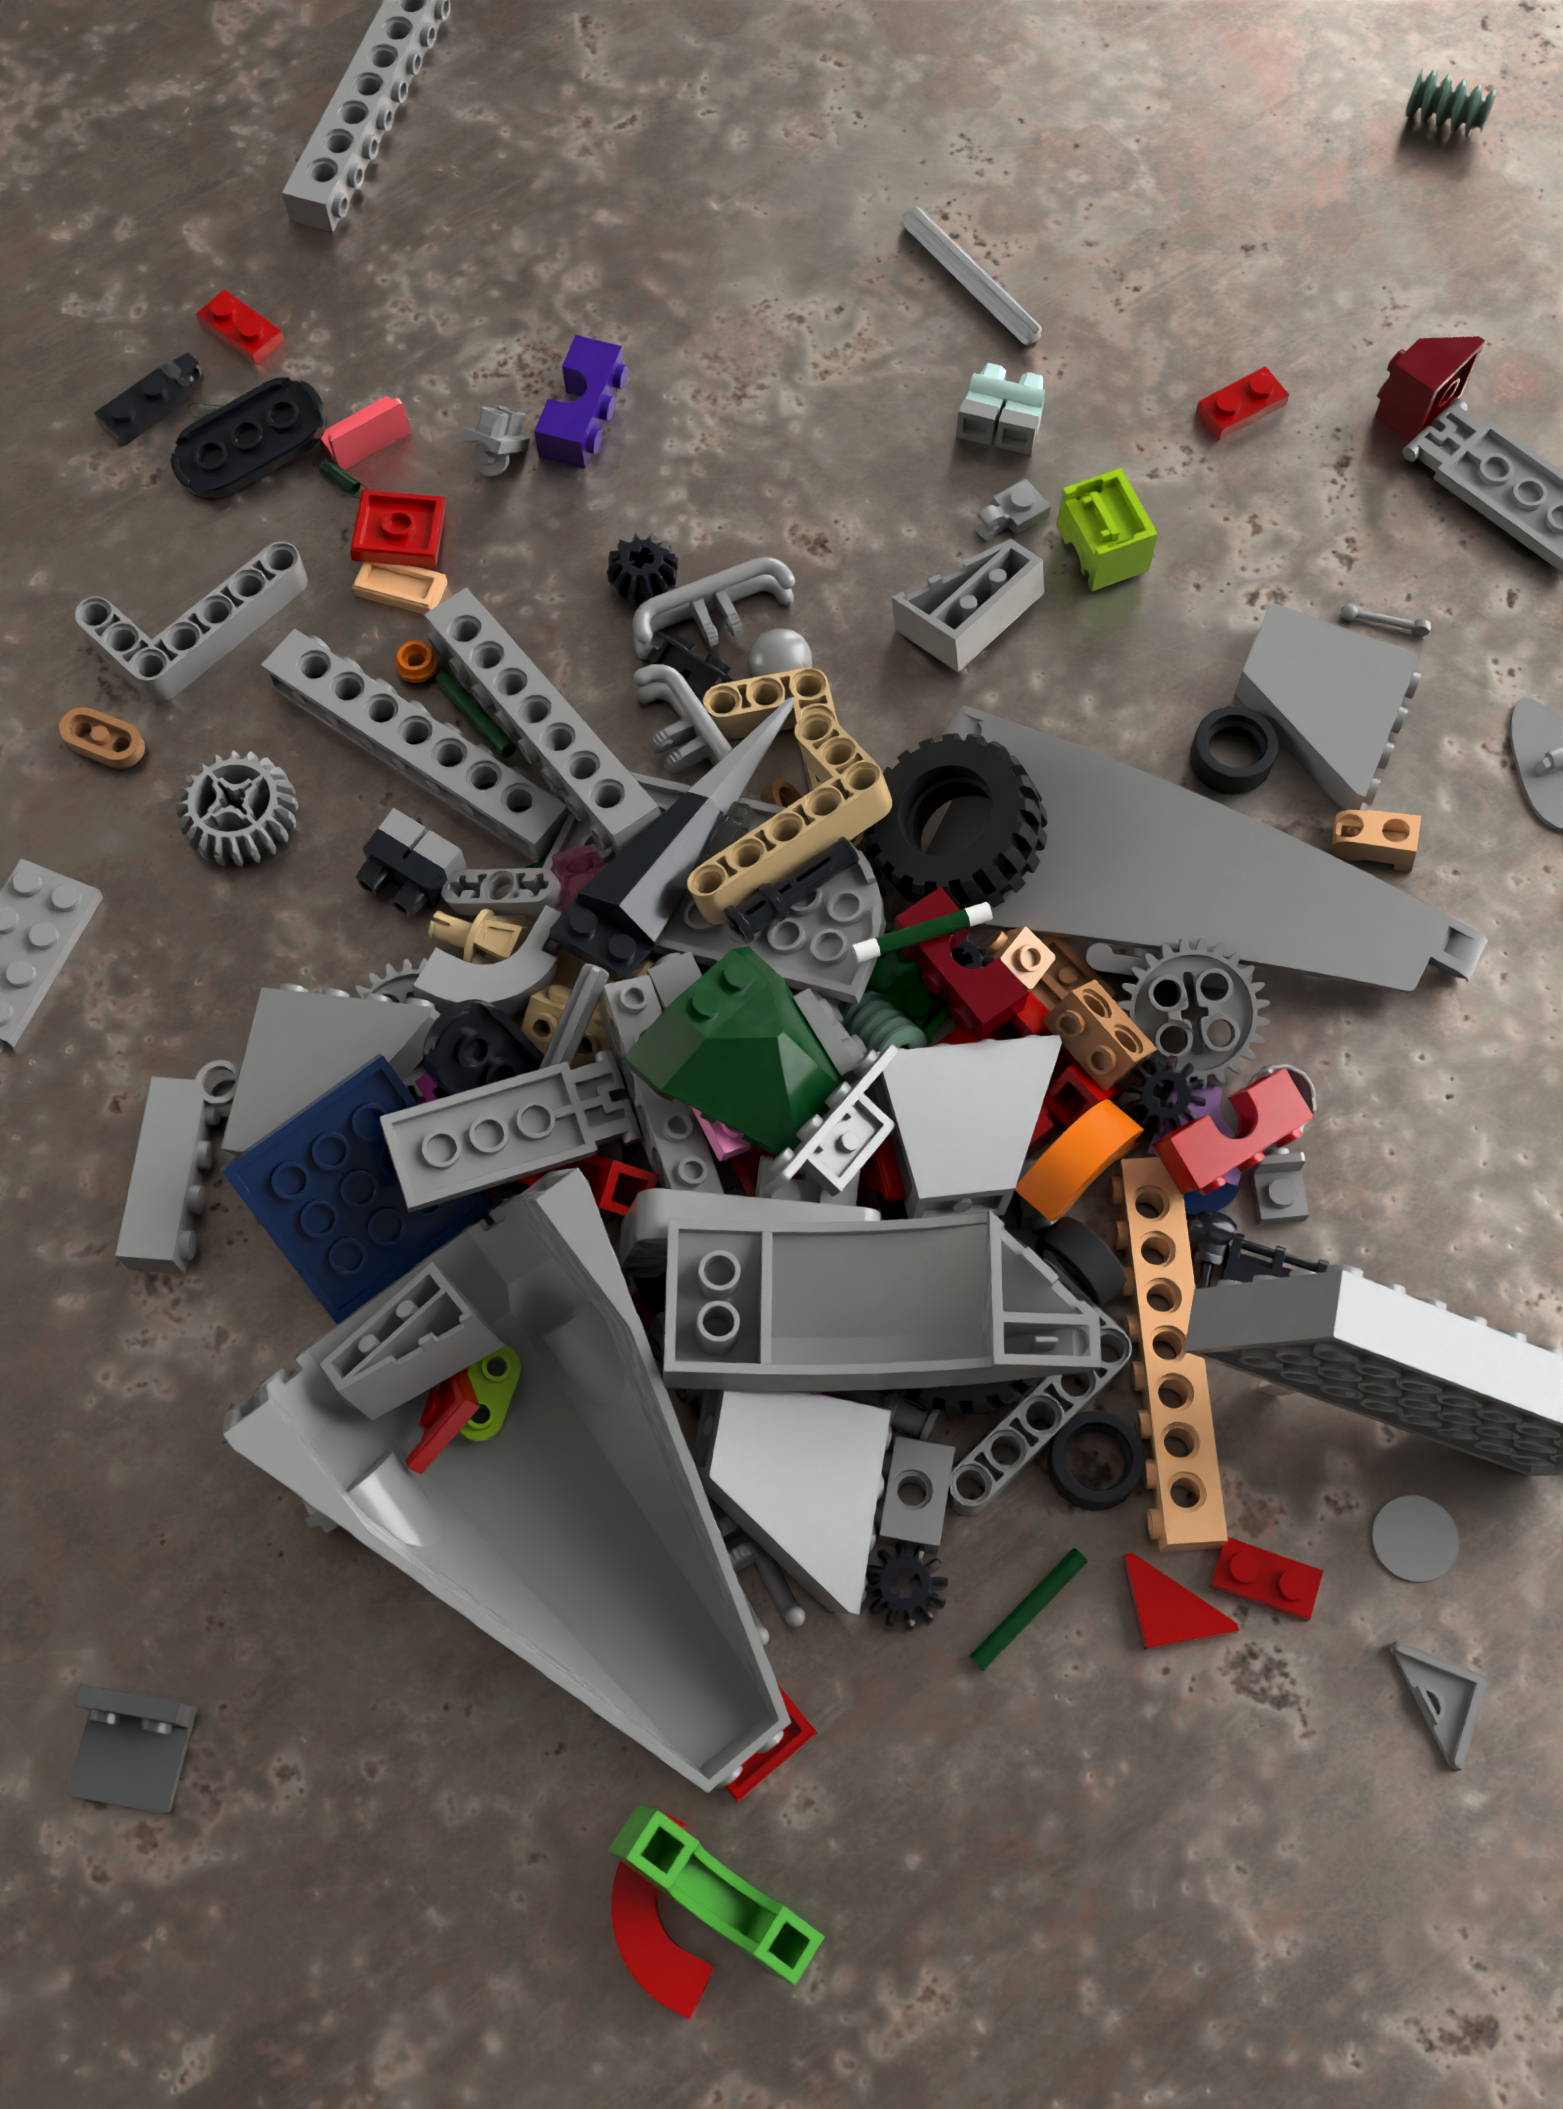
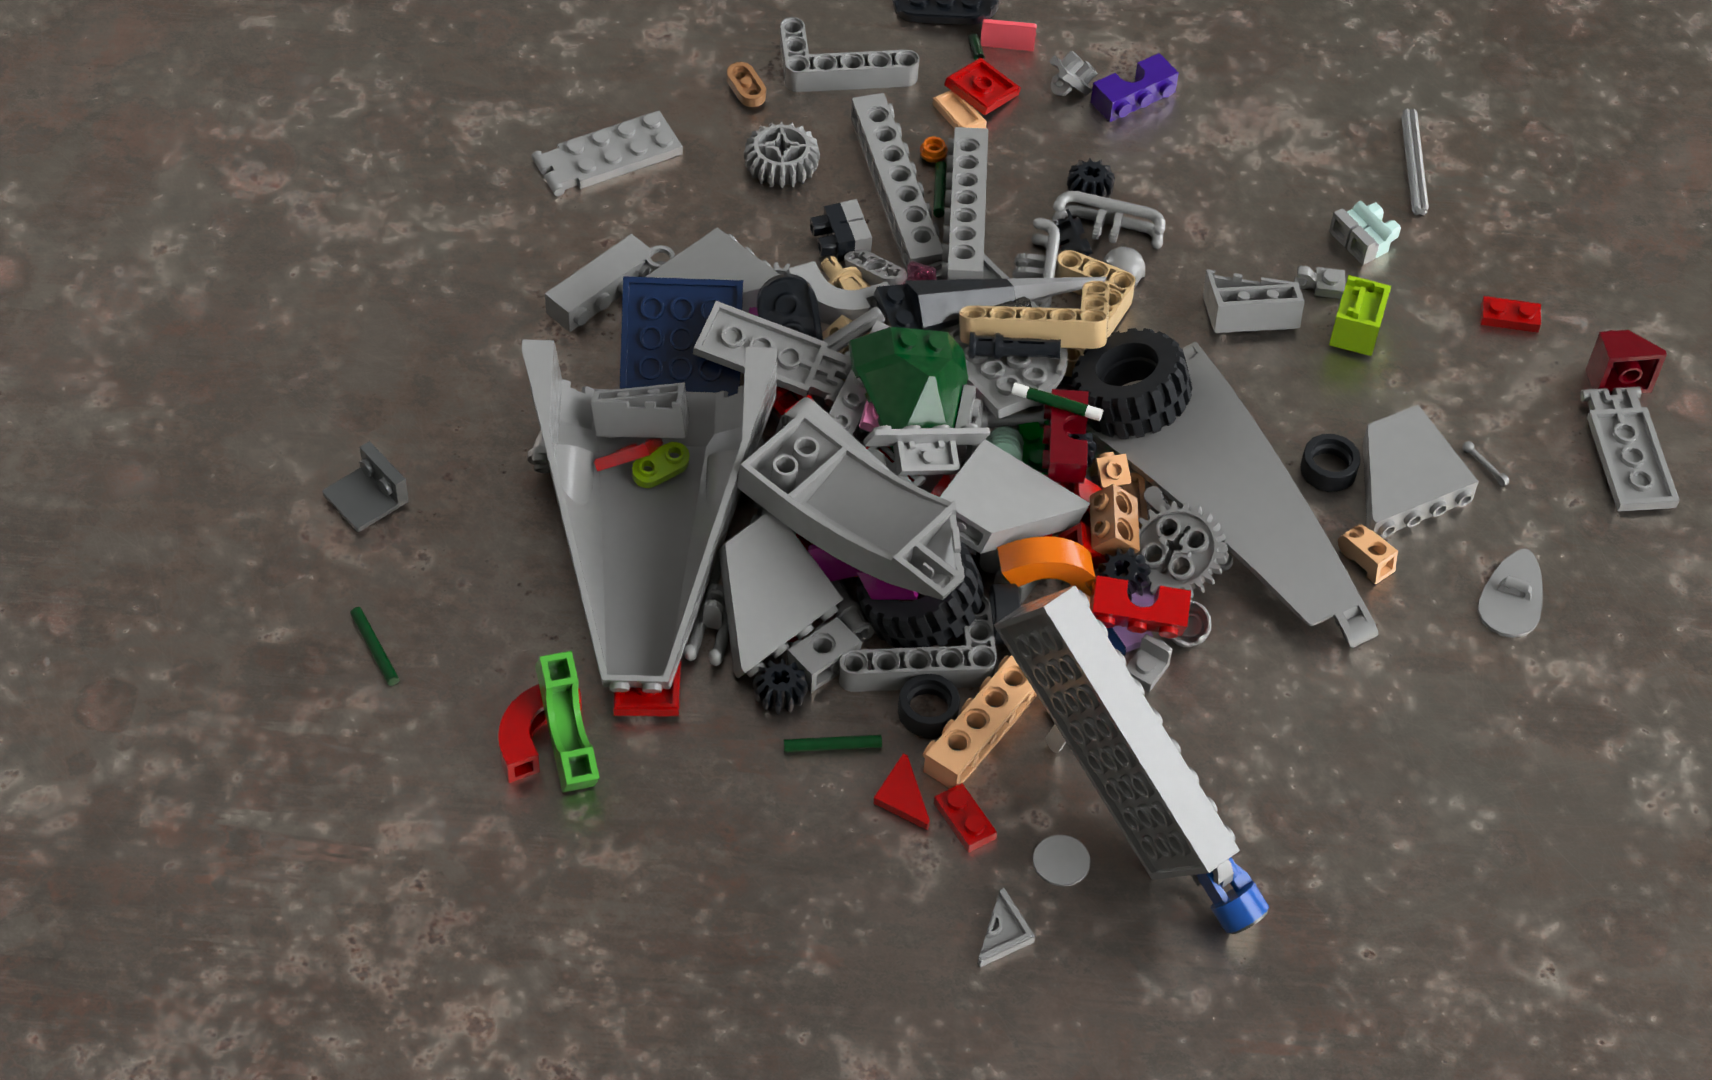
camera: 35 degrees right, 15 degrees down
none -> dark green bar [350,607,400,686]

